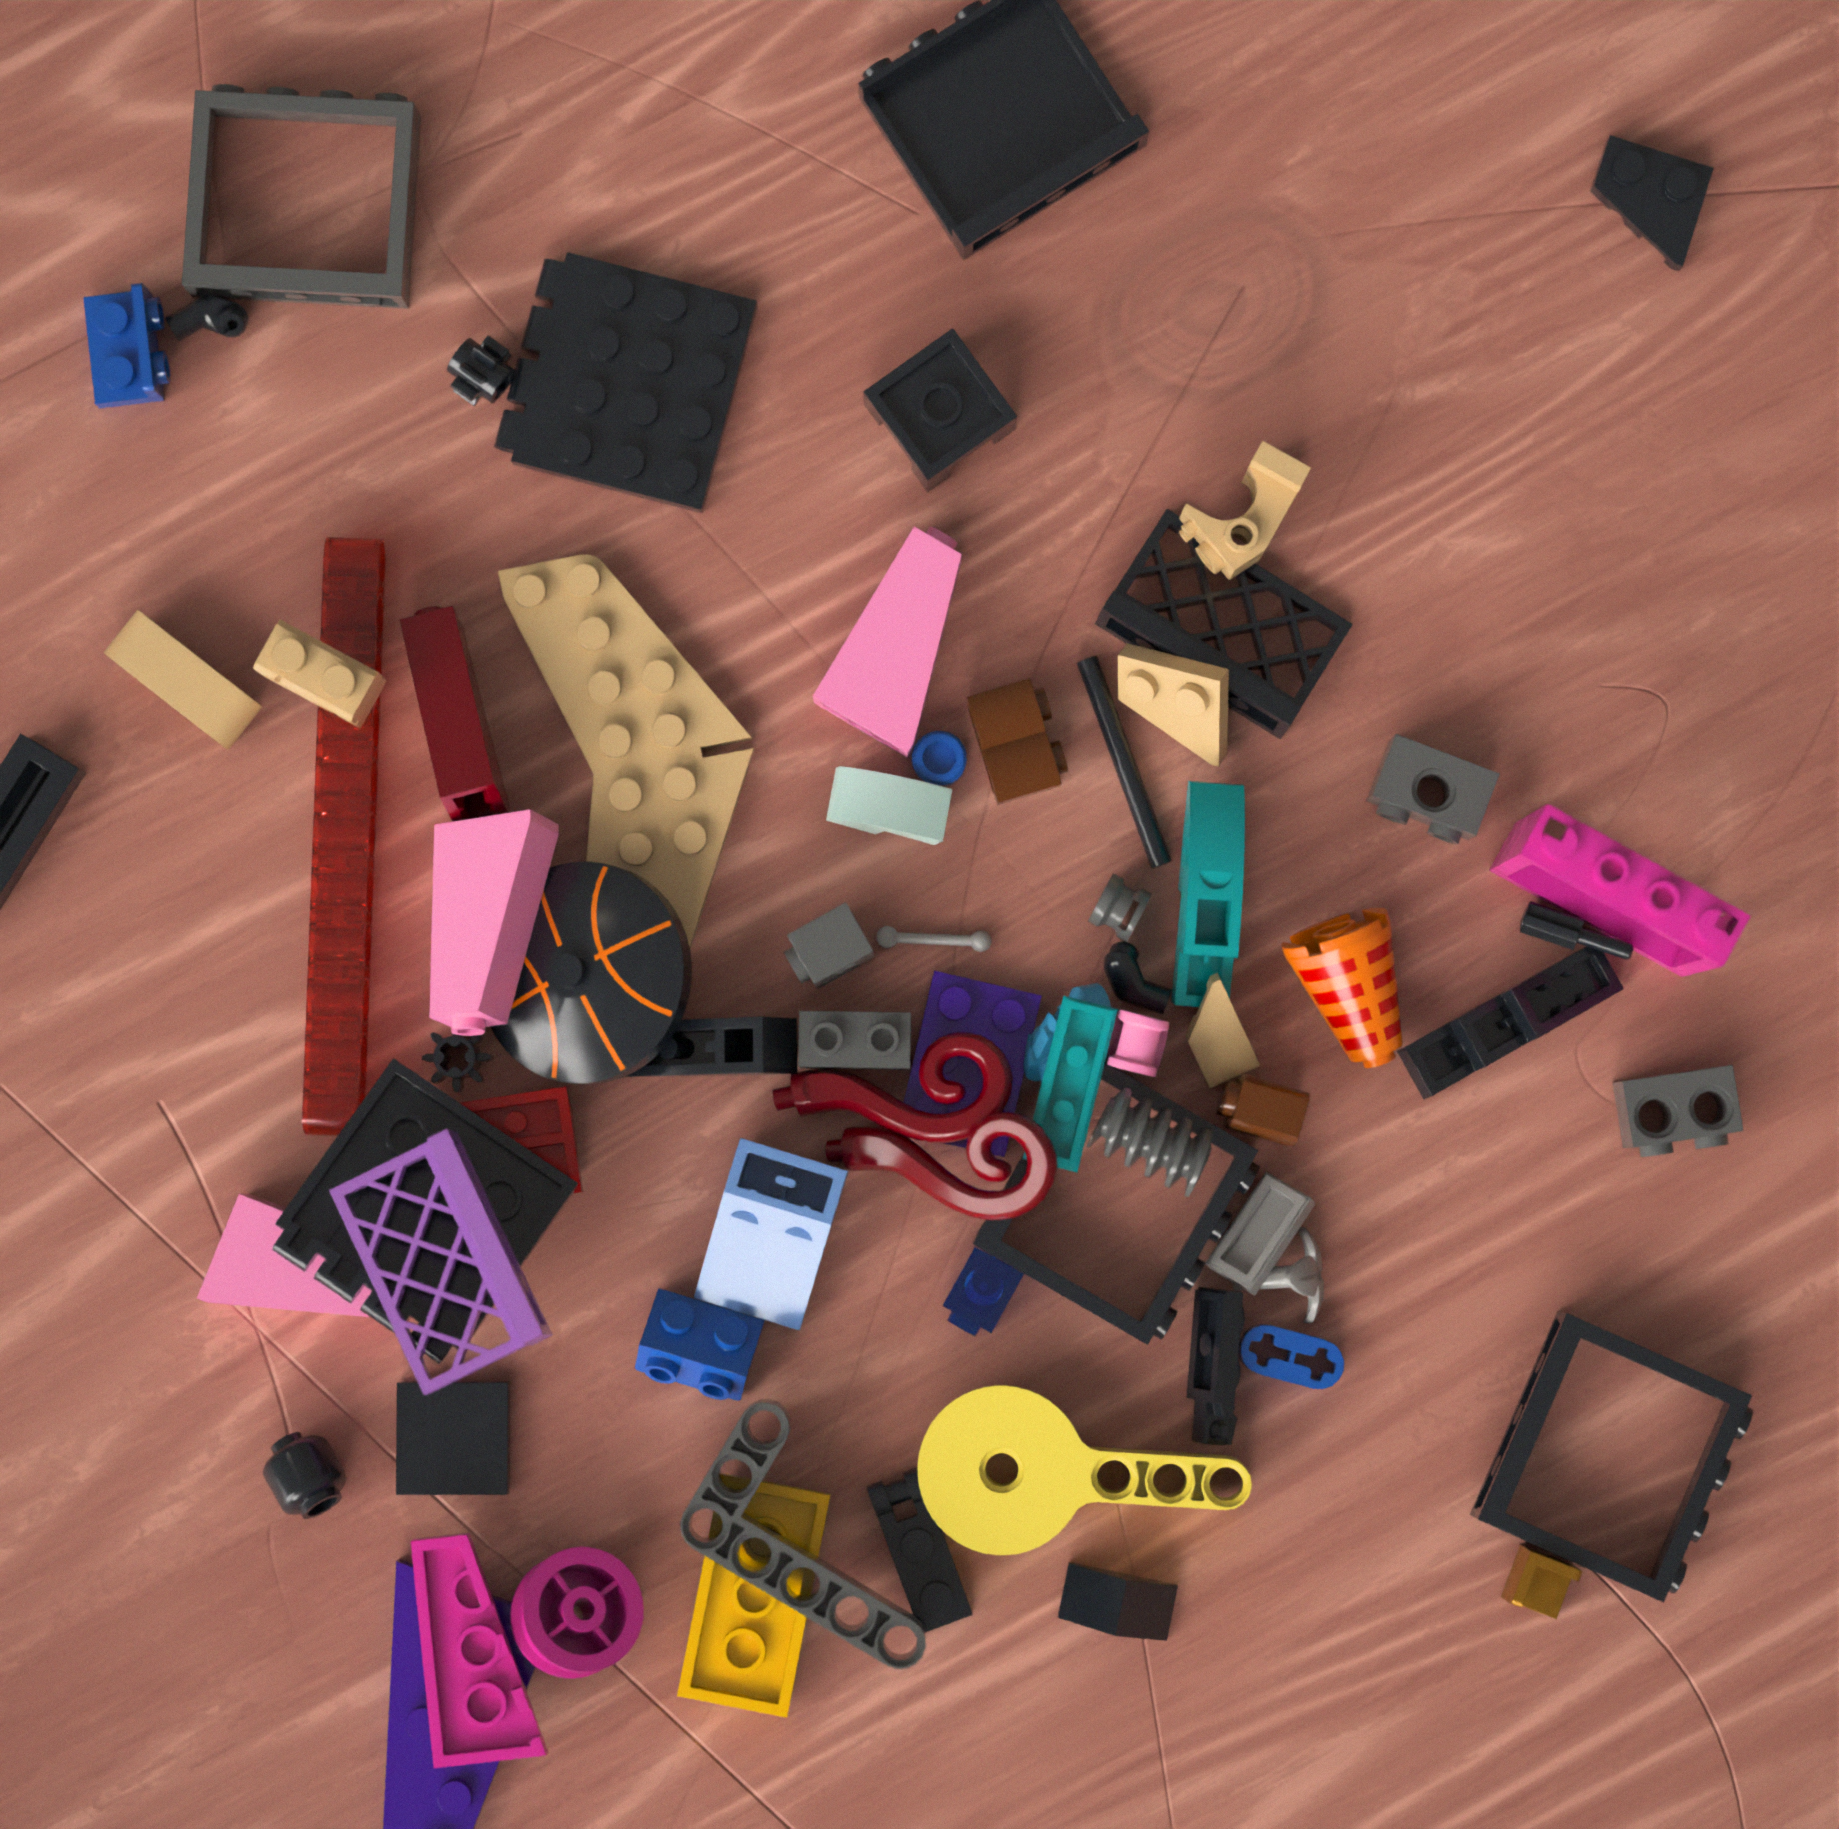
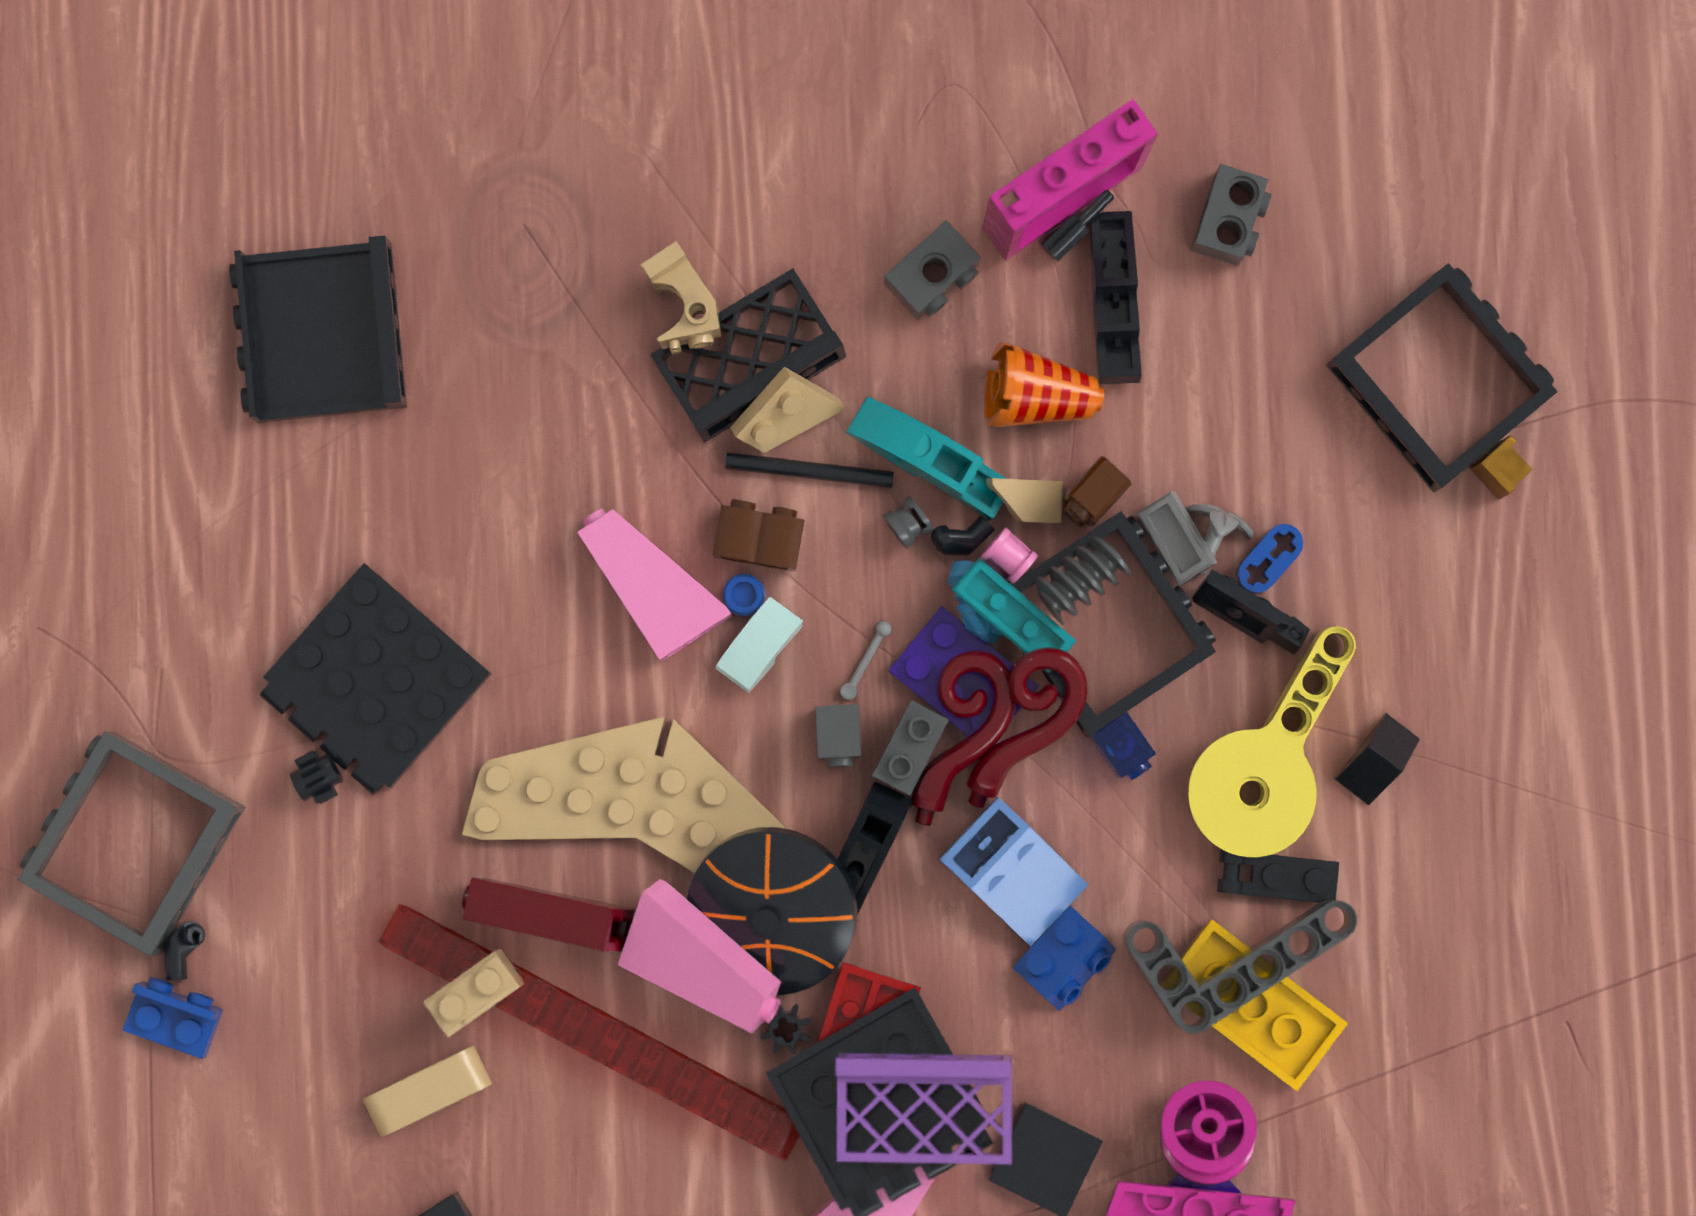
camera: 65 degrees left, 0 degrees up
black panel [863,328,1018,492] -> none

